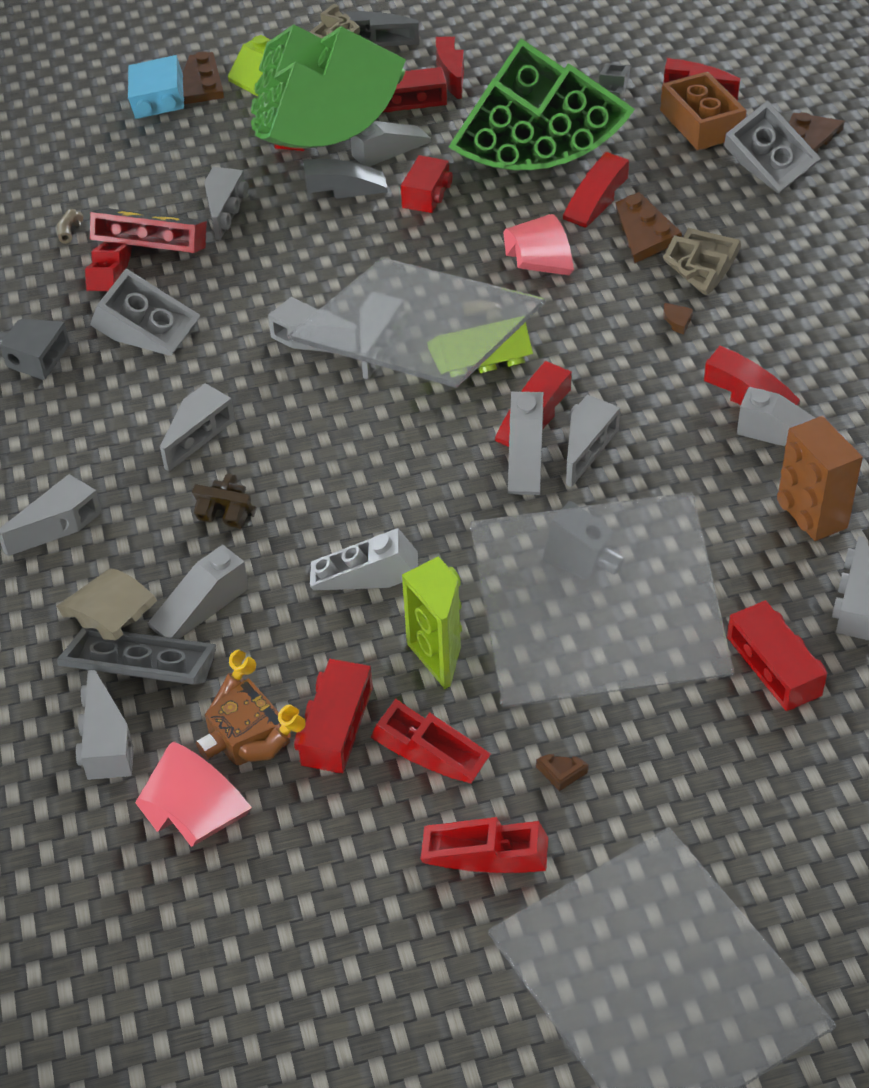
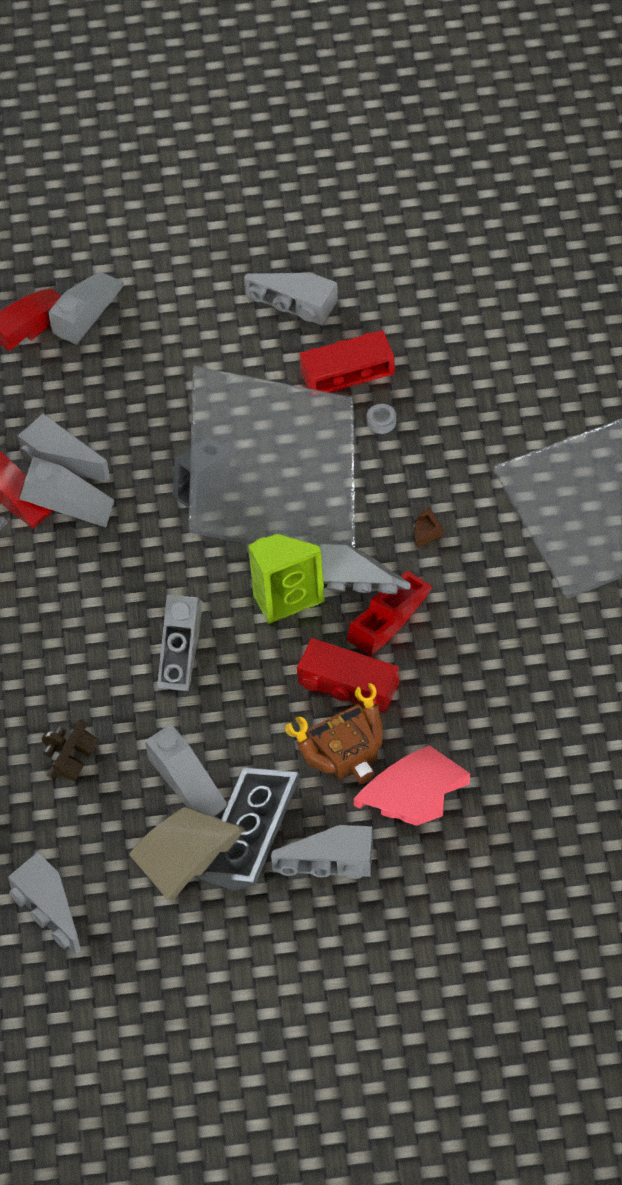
camera: 80 degrees left, 10 degrees up
red slope [420,817,548,873] -> none
dark orange brick [777,415,863,541] -> none
none -> light grey slope [320,544,410,594]
none -> light grey tile [367,404,397,434]

